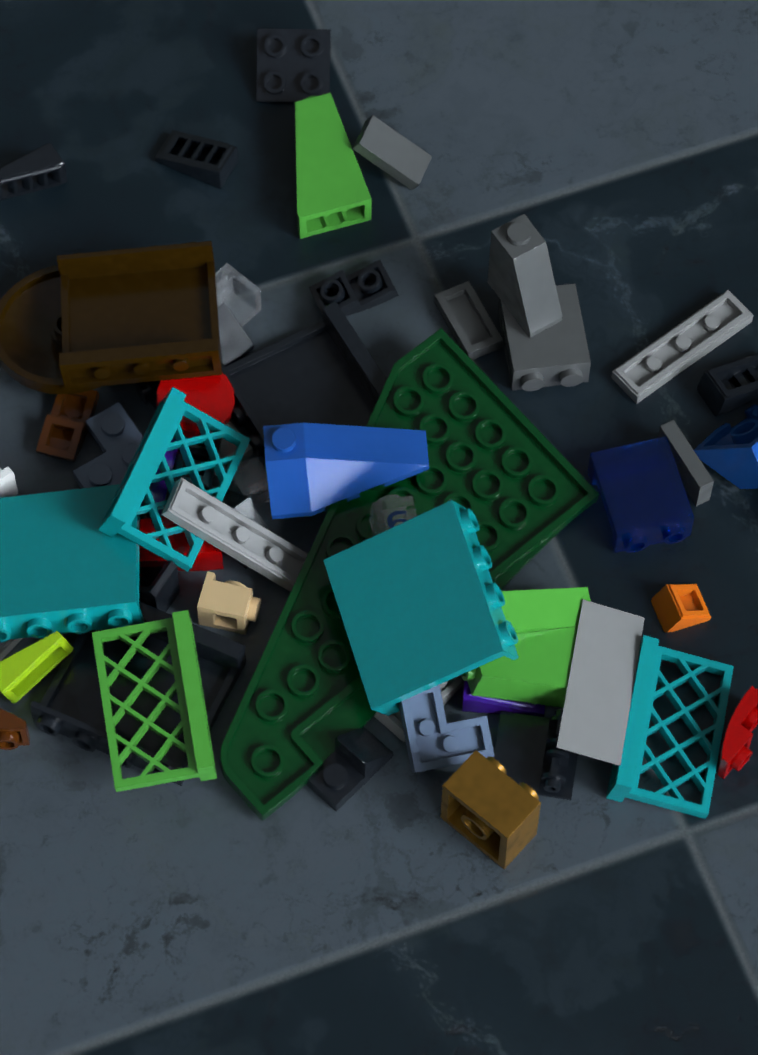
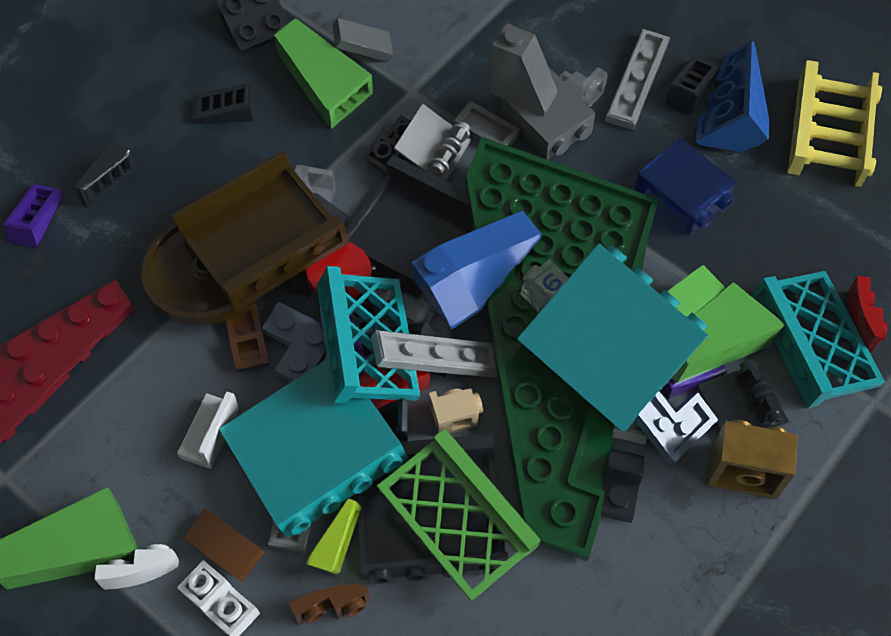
camera: 30 degrees left, 0 degrees up
light grey sticker [556,600,645,766] -> none
orange slope [651,584,711,633] -> none
dark grey tile [657,420,714,506] -> none
none -> light grey hinge [393,104,471,181]
none -> clear panel [560,68,608,107]

